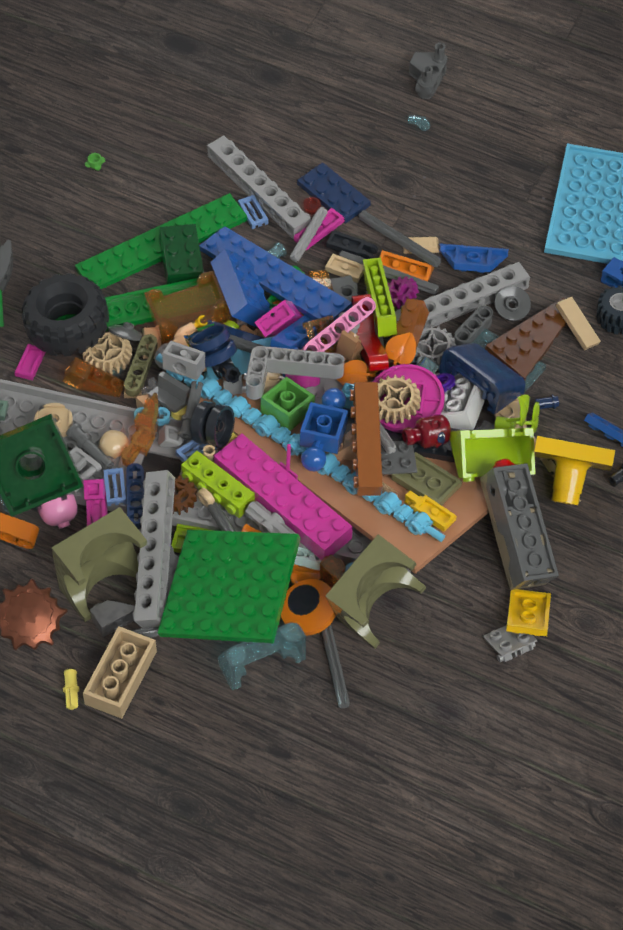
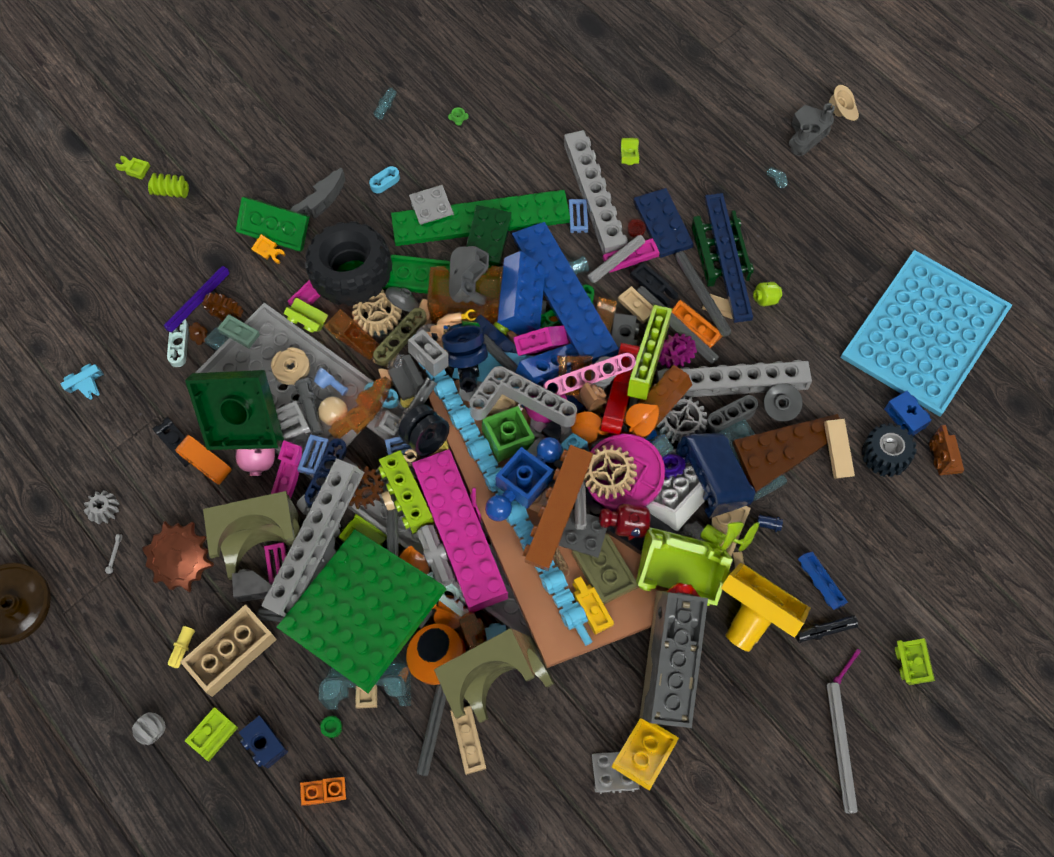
camera: 25 degrees right, 10 degrees up
blue wing [439,244,509,273] -> none
none -> light grey piece [132,712,166,745]
none -> lime plate [185,707,238,762]
none -> dark blue brick [239,715,288,769]
none -> dark pink tile [264,542,287,585]
none -> lime bracket [283,298,328,333]
none -> orange slope [300,777,346,806]
none -> medium blue bar [314,367,349,396]
none -> green tile [320,716,342,738]
none -> tan tile [356,685,378,708]
none -> medium azure beam [369,166,400,193]
none -> clear light blue axle [373,88,397,119]
none -> light grey hinge [409,185,454,225]
none -> dark grey piece [449,246,489,307]
none -> tan tile [450,706,486,775]
none -> black tile [541,421,561,441]
none -> lime bracket [621,138,639,165]
none -> dark green fence [691,211,754,287]
none -> dark blue plate [705,193,753,323]
none -> lime head [753,282,782,306]
none -> tan piece [829,85,859,121]

